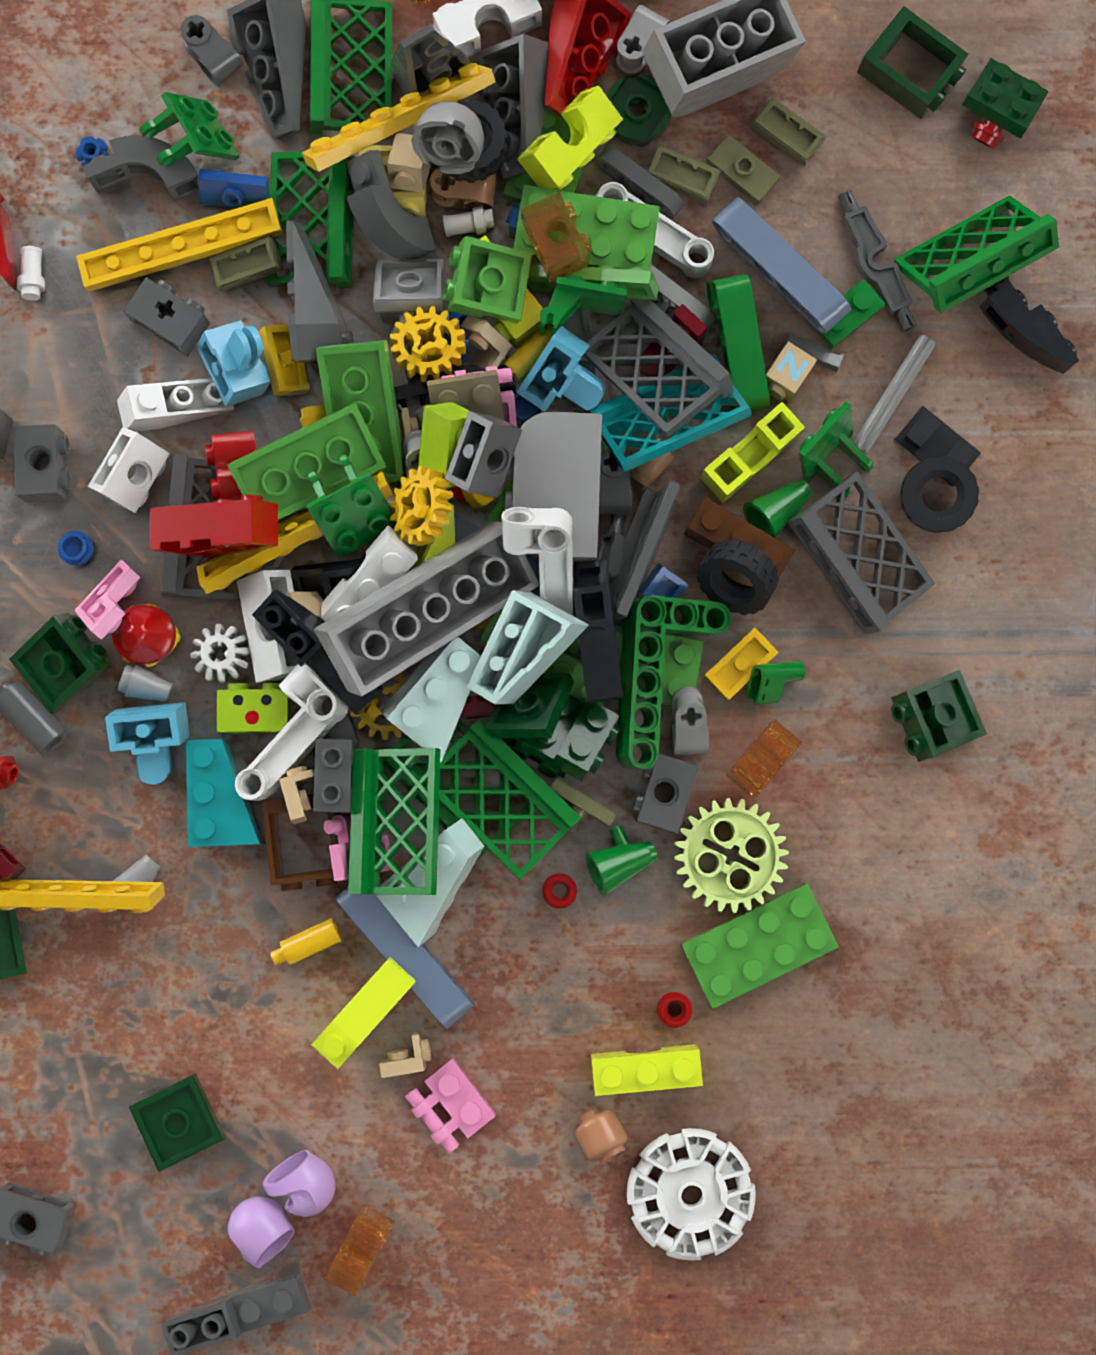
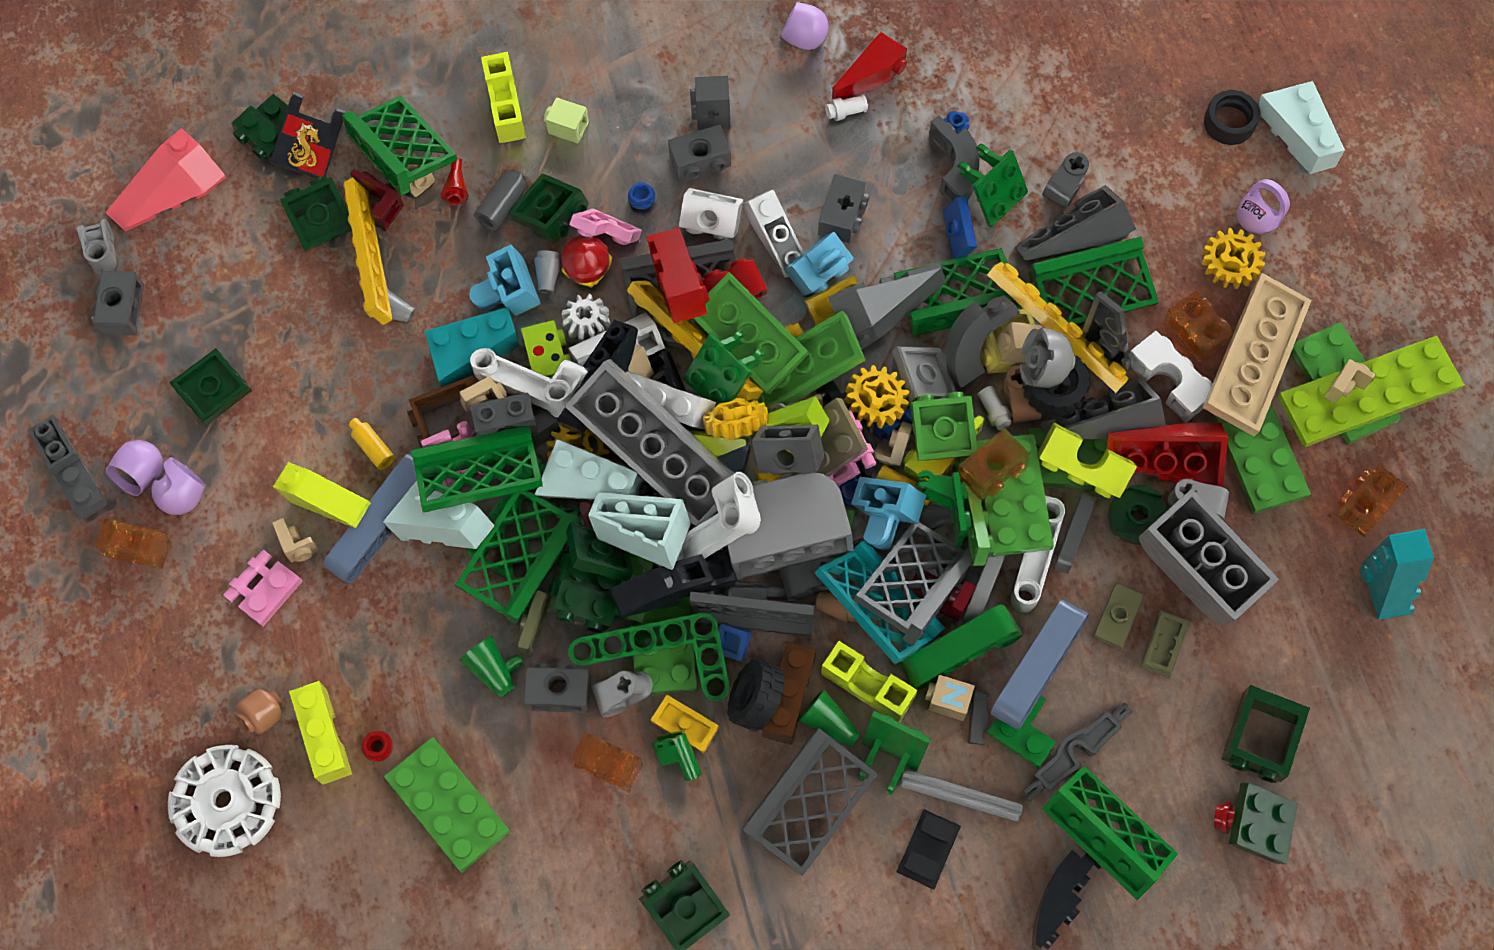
camera: 80 degrees right, 15 degrees down
yellow plate [76,198,283,292] -> none
olive plate [208,235,283,292] -> none
red plate [542,873,577,909] -> none
olive plate [647,144,721,205] -> none
yellowish green gear [673,798,789,913] -> none
black tyre [900,456,979,533] -> none

